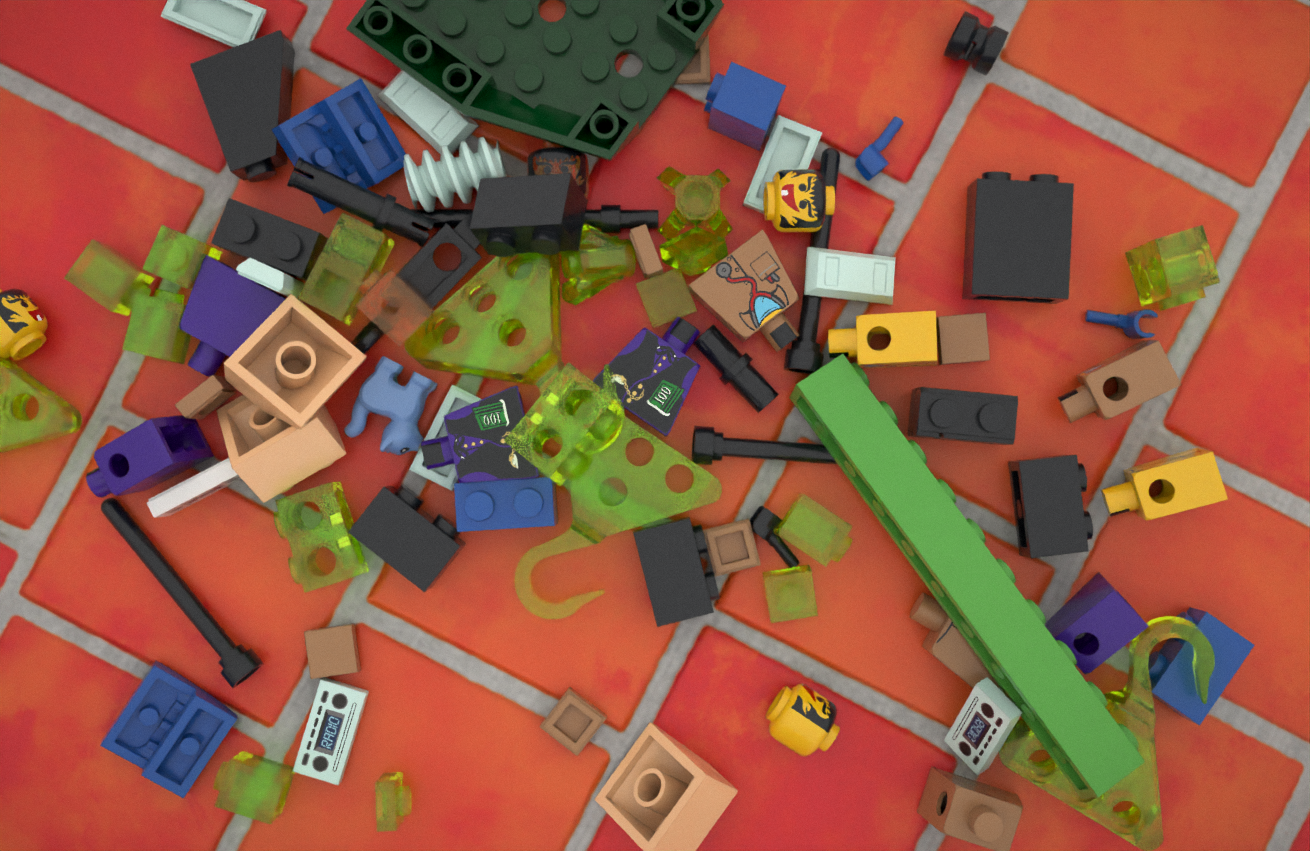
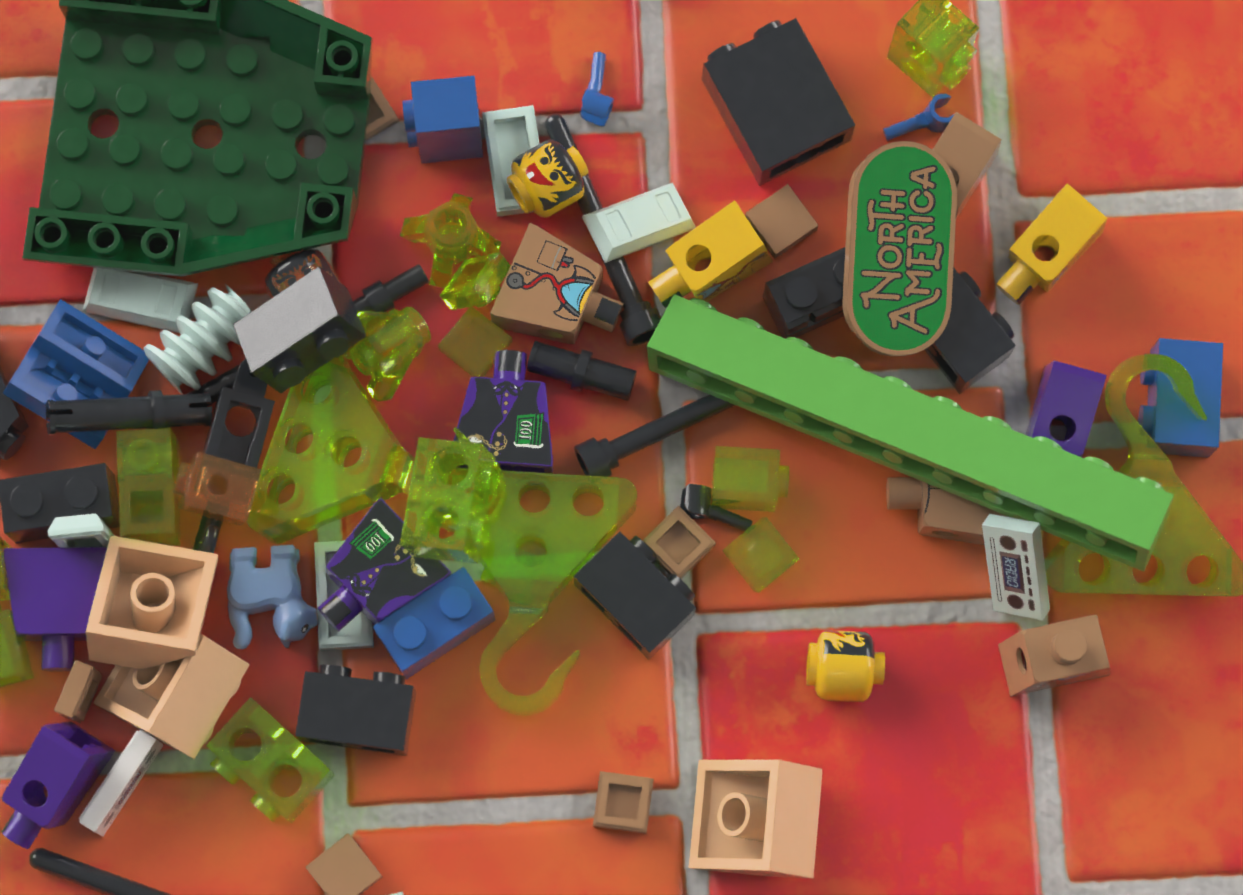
camera: 35 degrees left, 10 degrees down
medium nougat tile [629,224,663,280] -> none
none -> tile [843,141,957,356]

